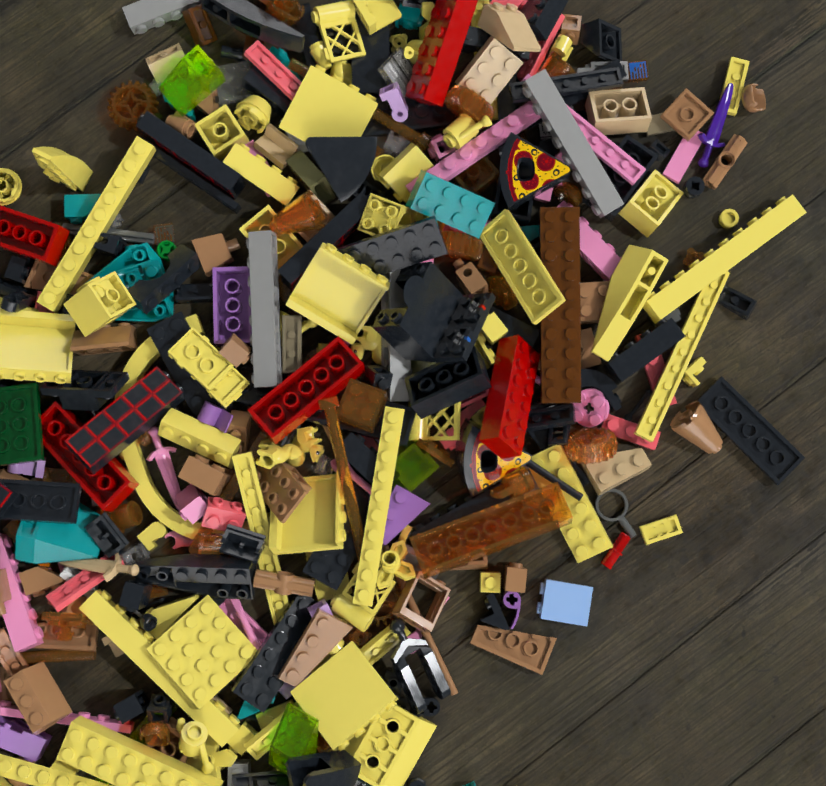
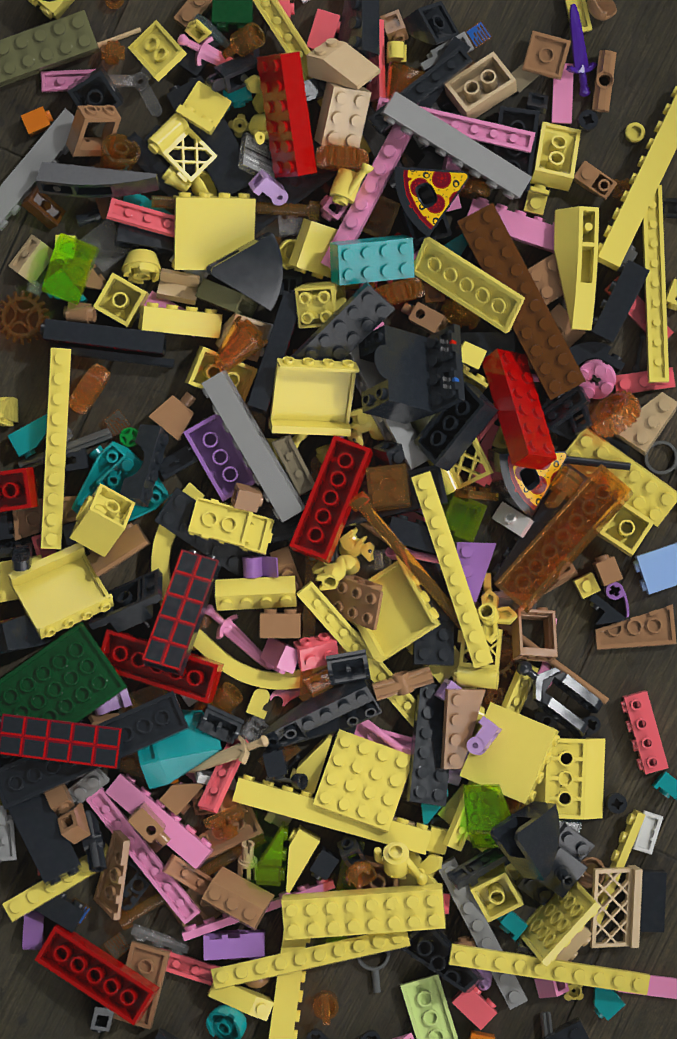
camera: 30 degrees left, 5 degrees up
none -> clear orange gear [68,363,111,415]
none -> tan arm [237,840,257,881]
none -> clear neon green slope [256,821,289,886]
none -> light yellow slope [286,825,320,893]
none -> lavender leg [467,716,502,755]
none -> white plate [492,502,534,538]
none -> light yellow bracket [523,184,549,216]
none -> medium nougat slope [573,161,617,200]
none -> light yellow brick [598,500,654,557]
none -> coral brick [620,690,669,774]

